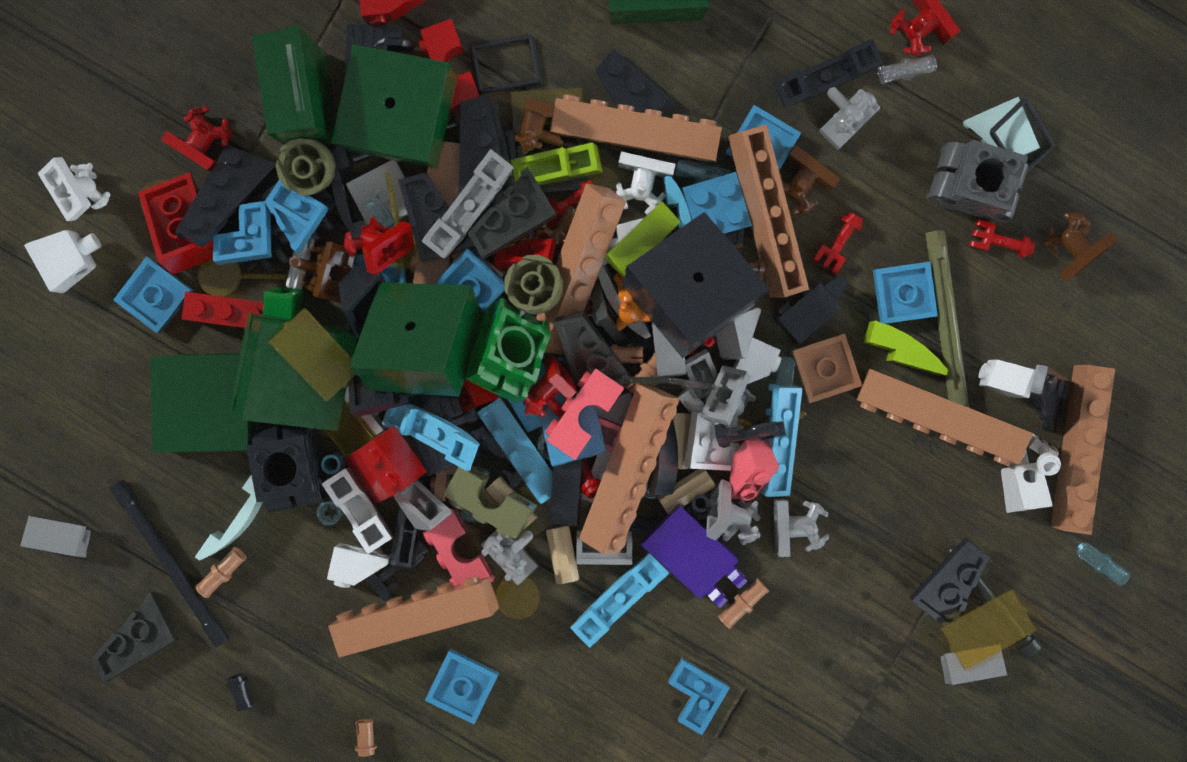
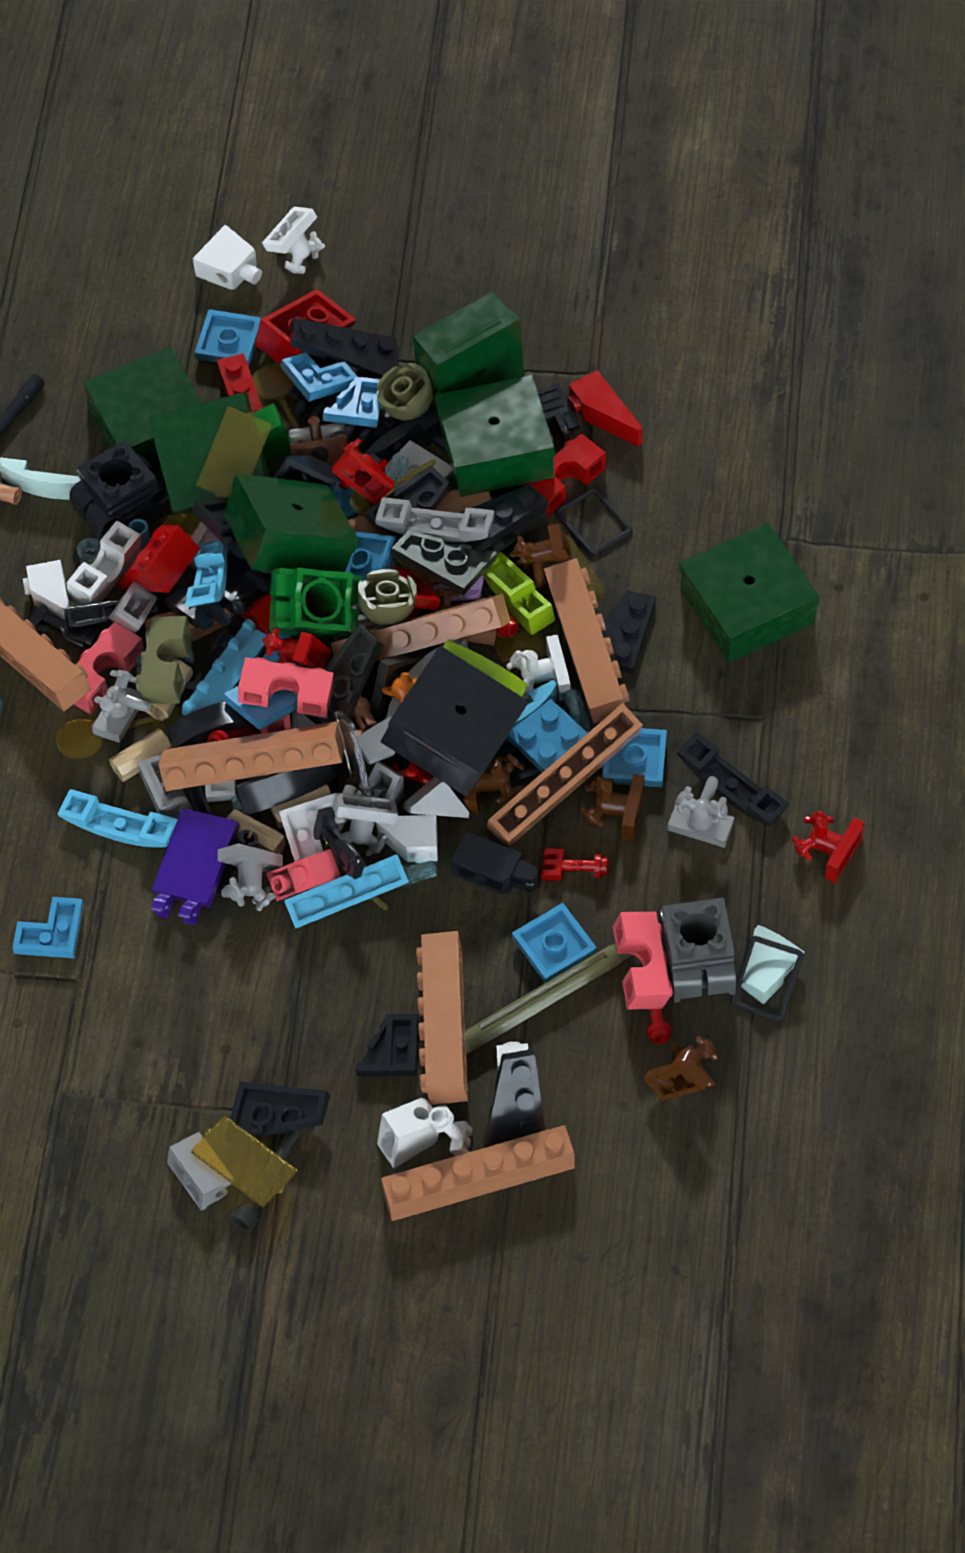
camera: 65 degrees right, 30 degrees down
red piece [161,106,232,172] -> none
nougat pin [718,578,769,629] -> none
light grey piece [773,498,829,557] -> none
nougat plate [791,334,862,403] -> none
lime slope [863,321,948,376] -> none
clear pin [878,54,937,84] -> none
clear light blue axle [1076,542,1130,586] -> none
none -> black wing [355,1014,419,1076]
none -> coral arch [612,912,673,1009]

